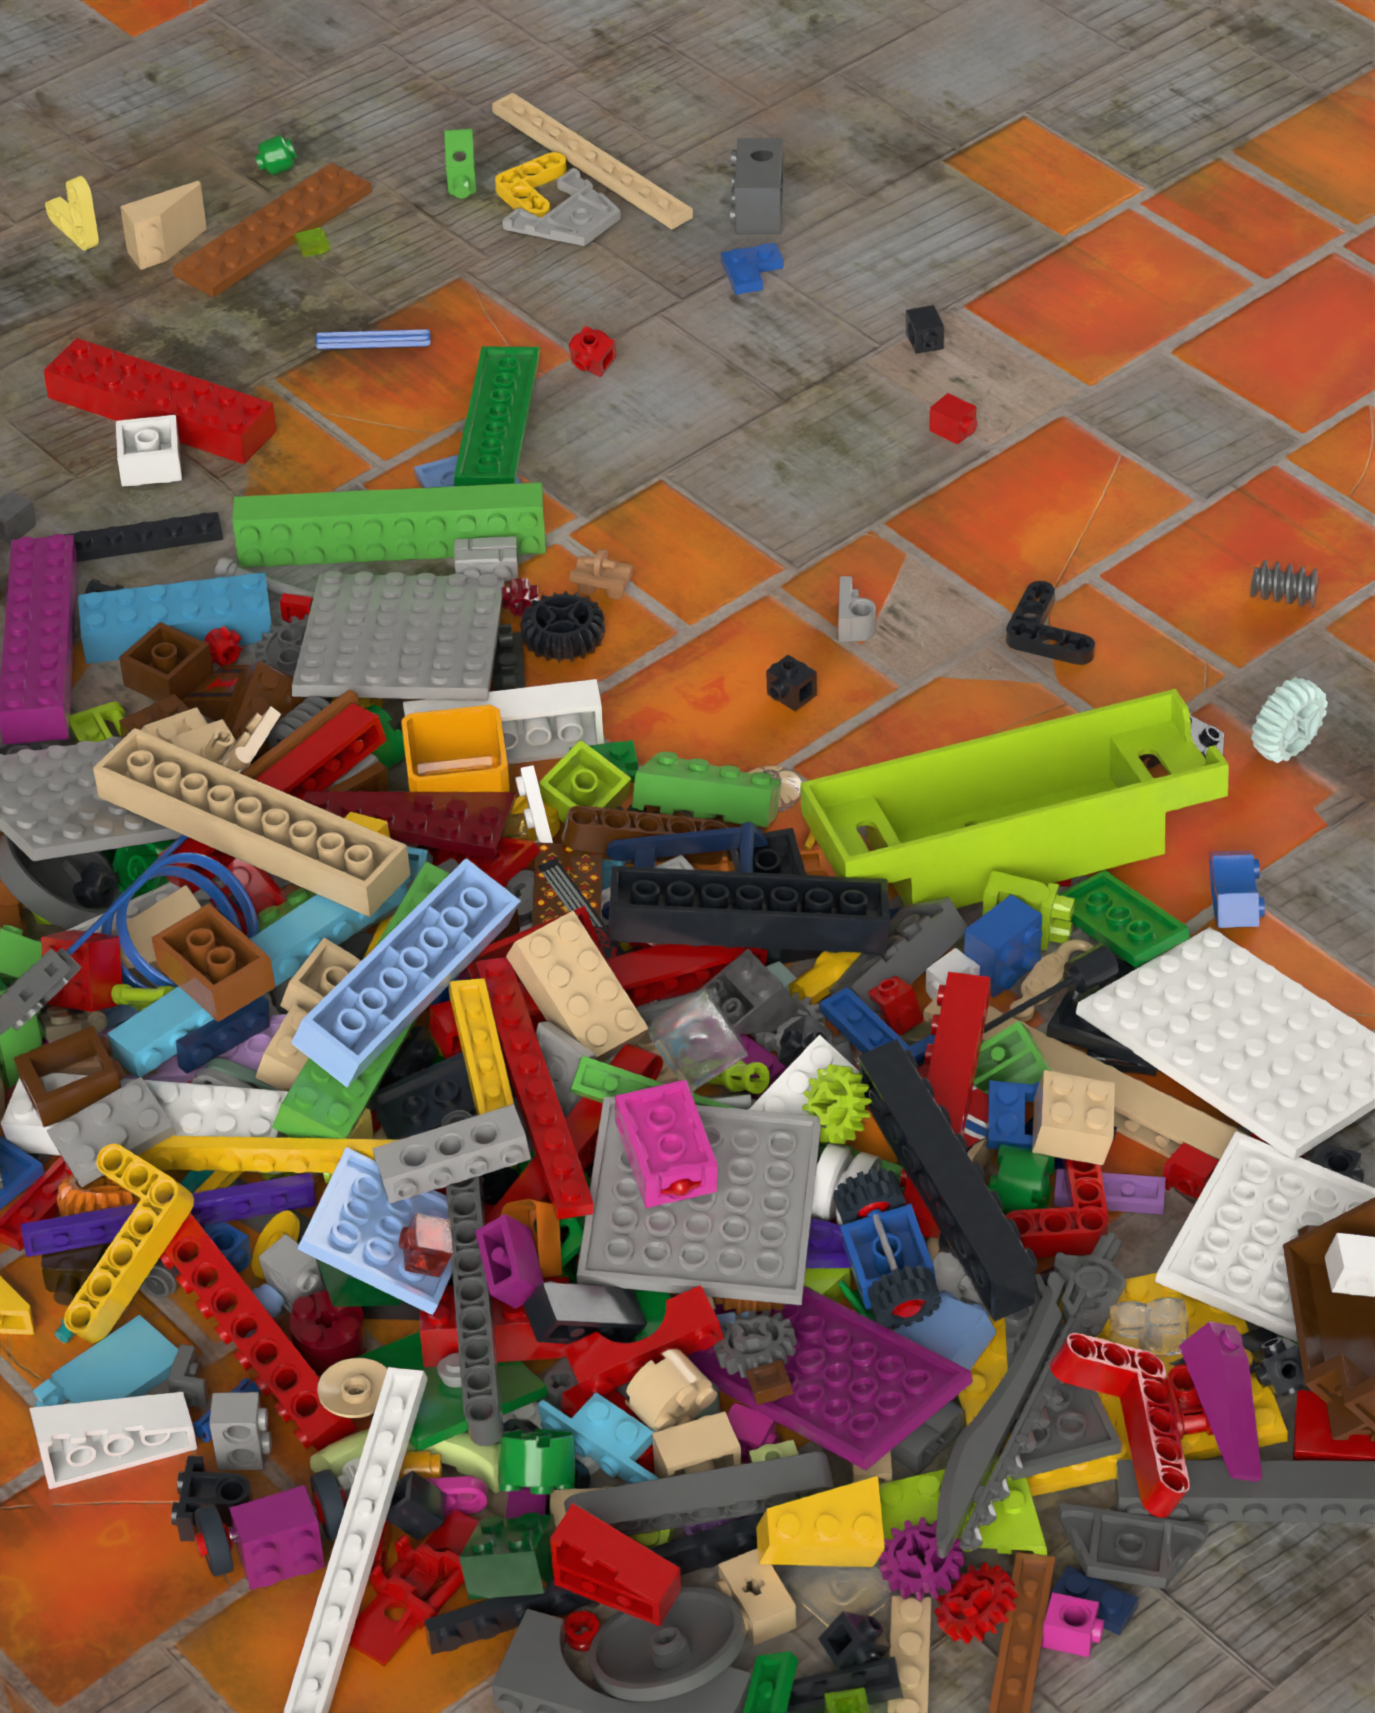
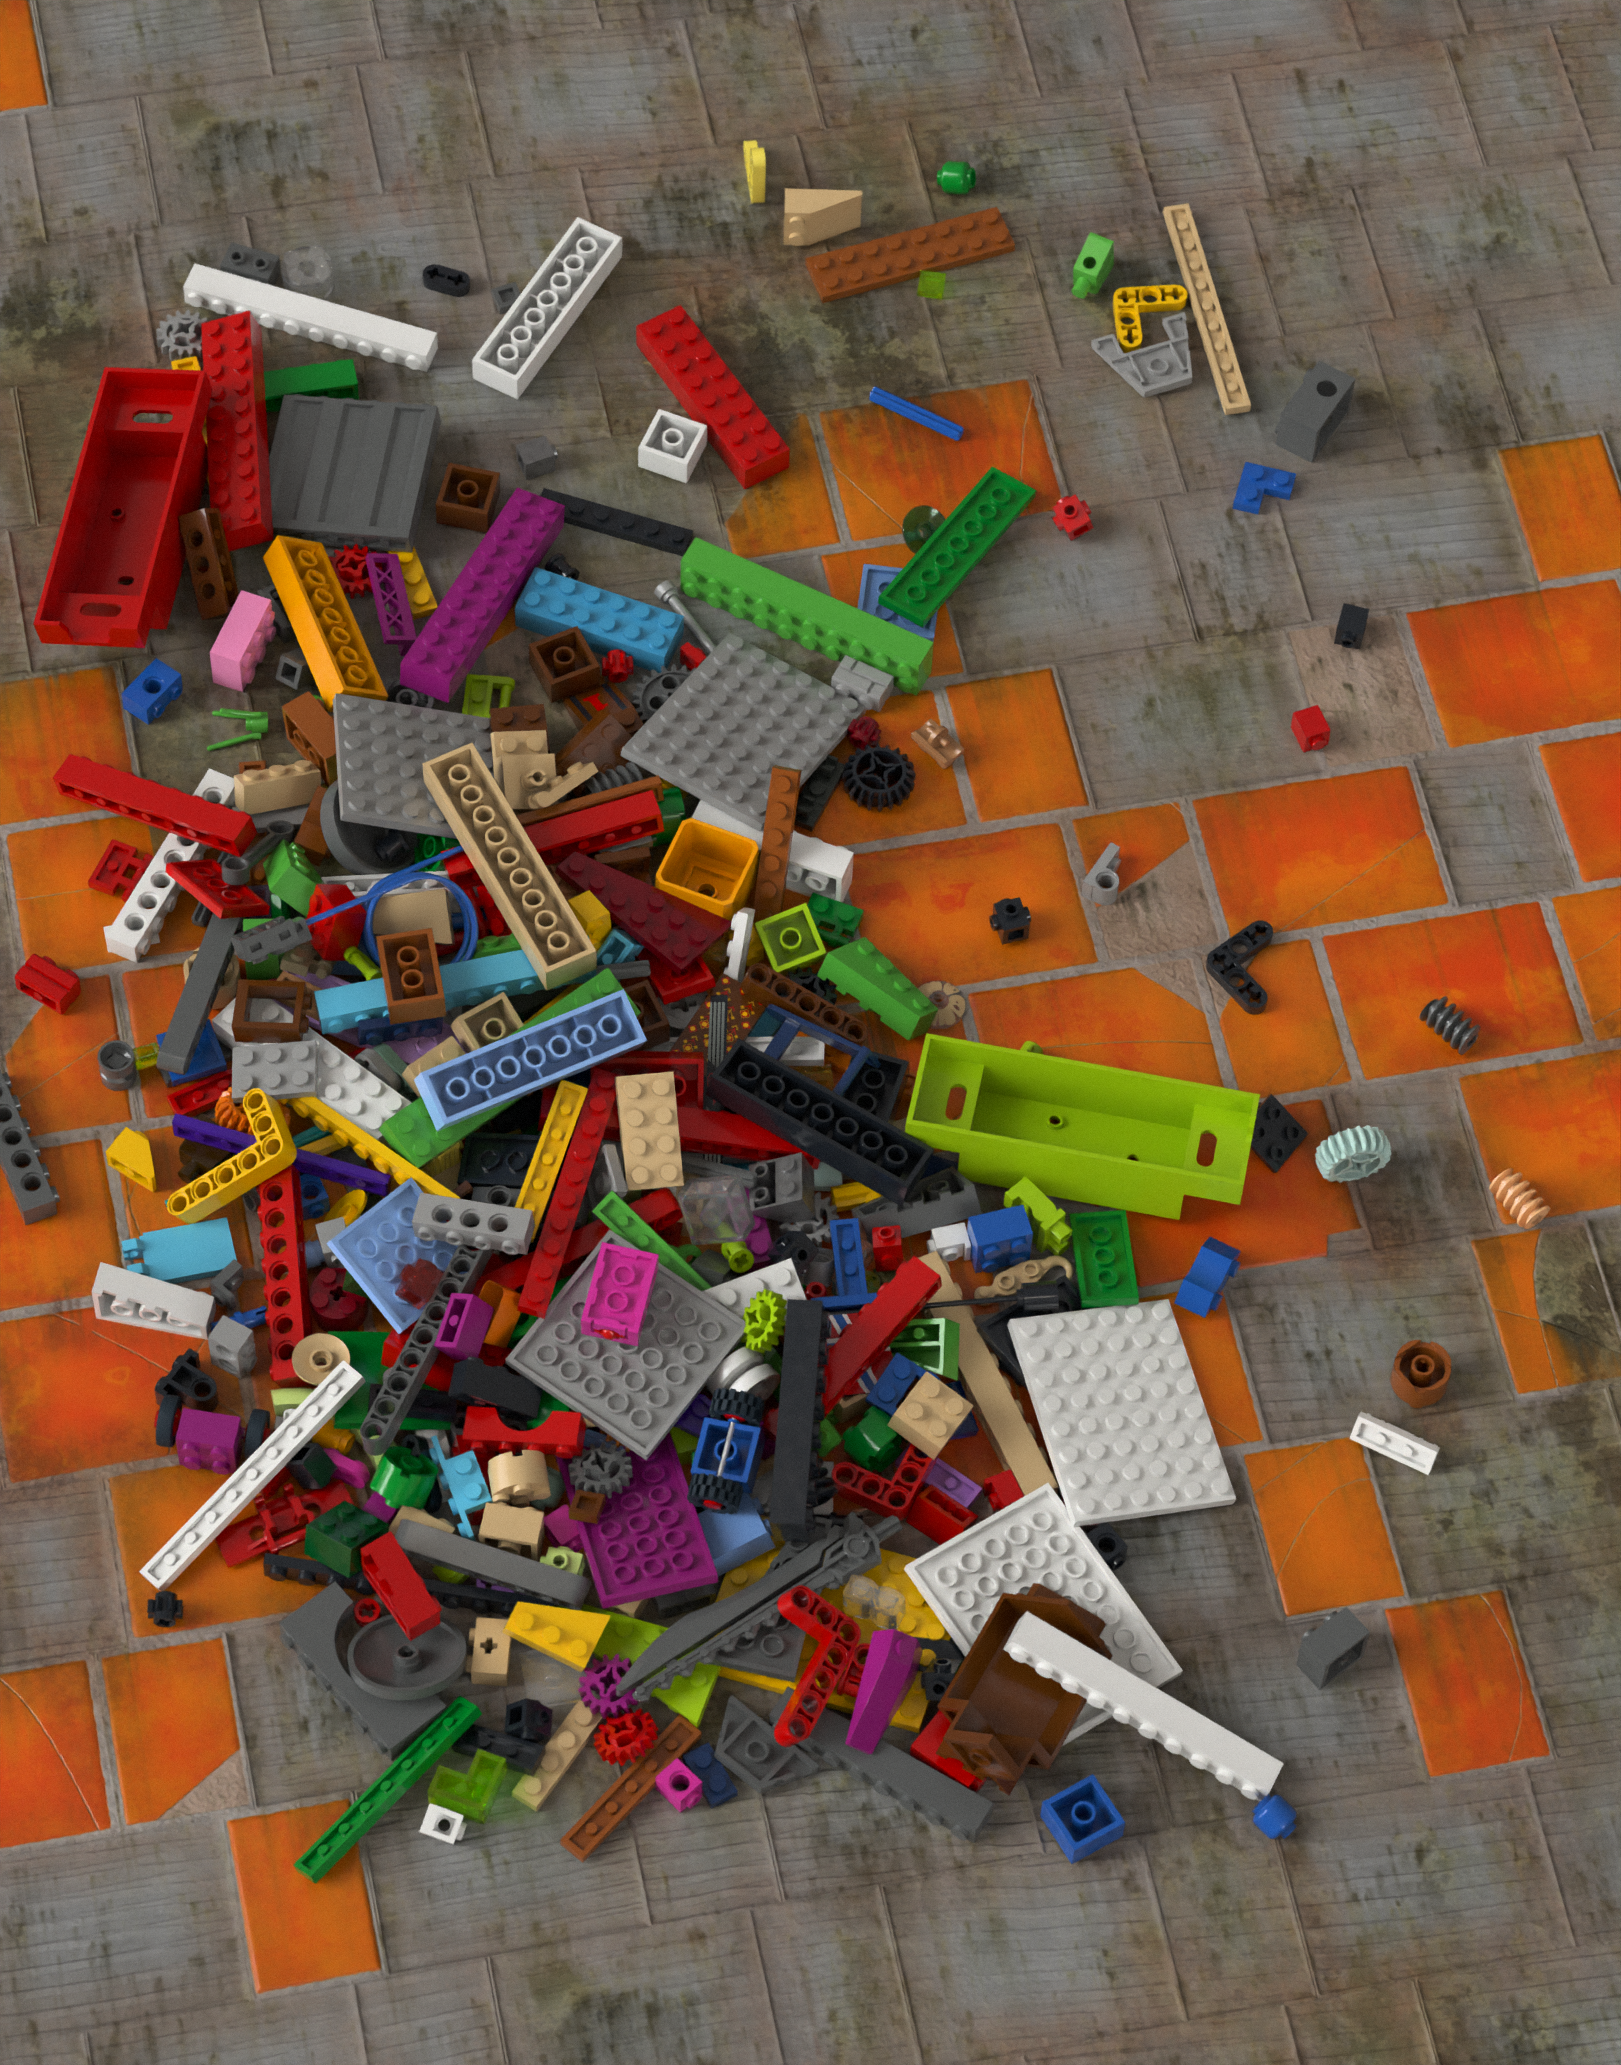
camera: 25 degrees right, 15 degrees up
none -> black plate [368,1383,457,1423]
none -> dark orange plate [753,765,802,927]
none -> clear green dish [902,505,946,554]
none -> red brick [906,1484,978,1545]

